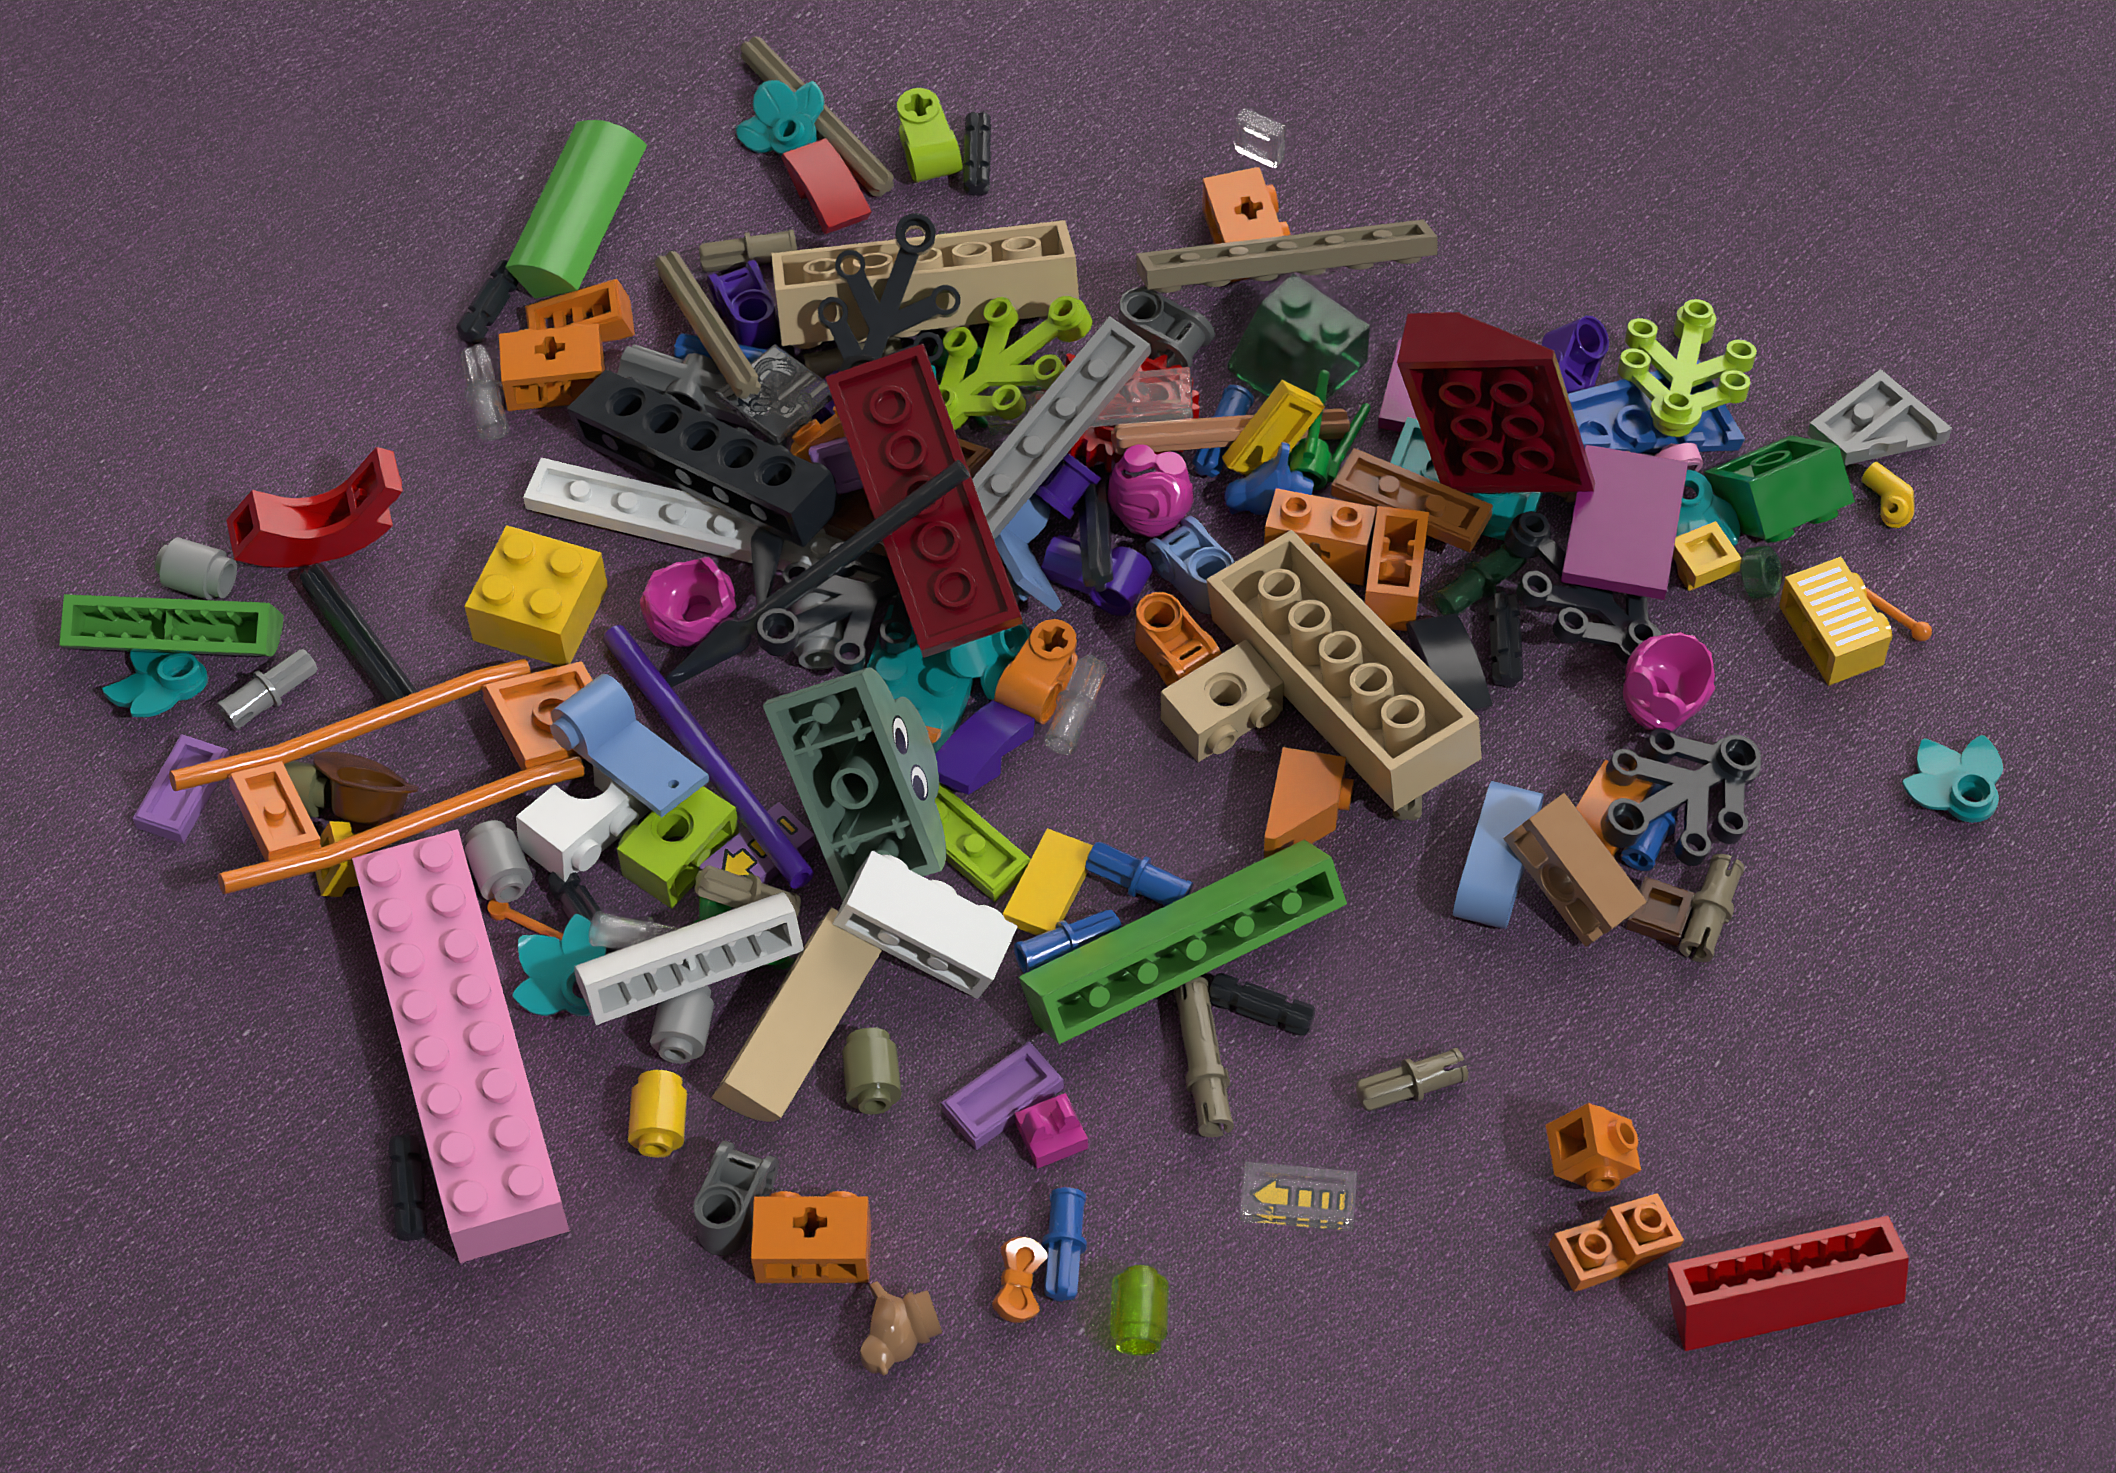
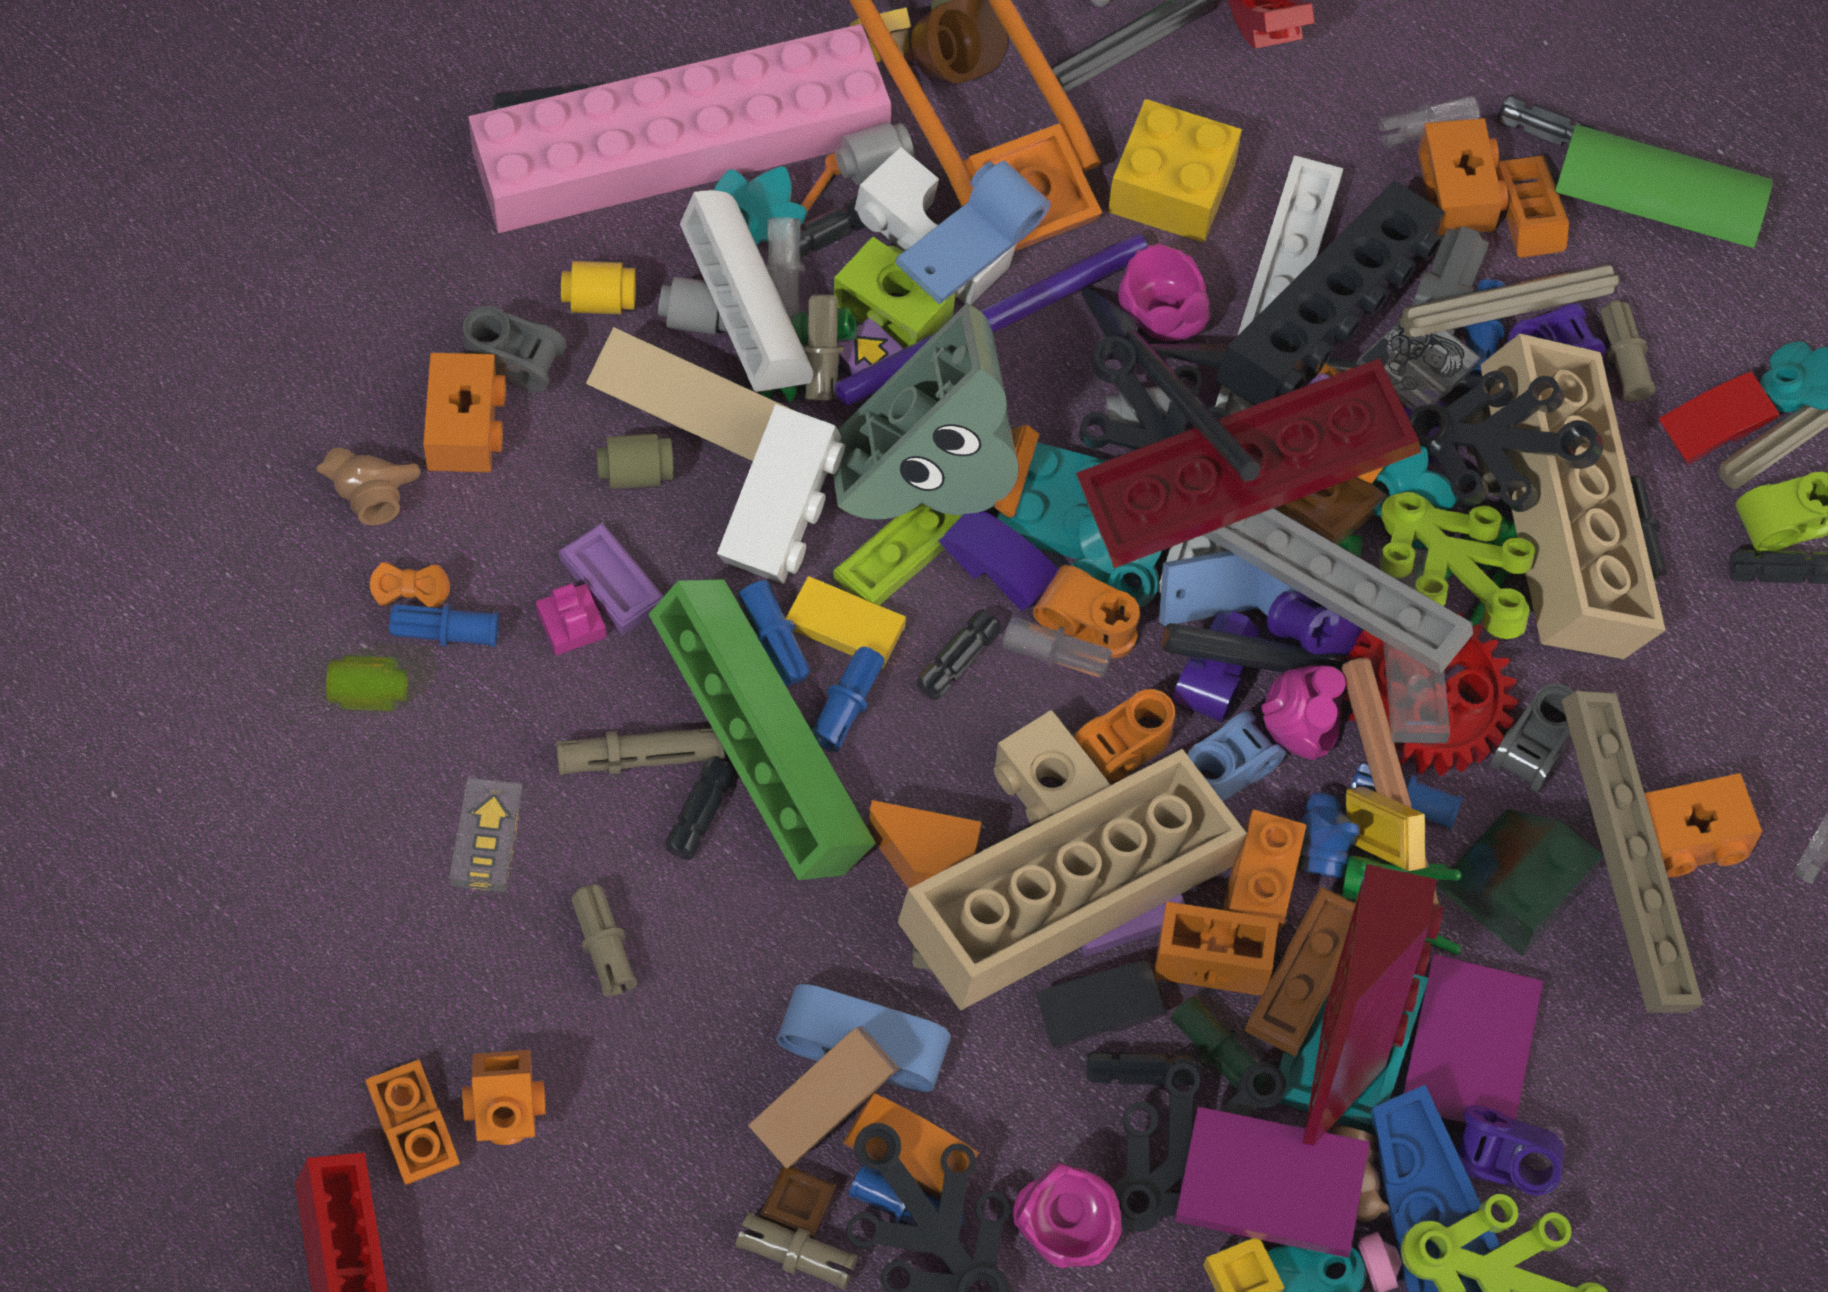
camera: 85 degrees right, 5 degrees up
none -> black axle [917,609,1000,700]

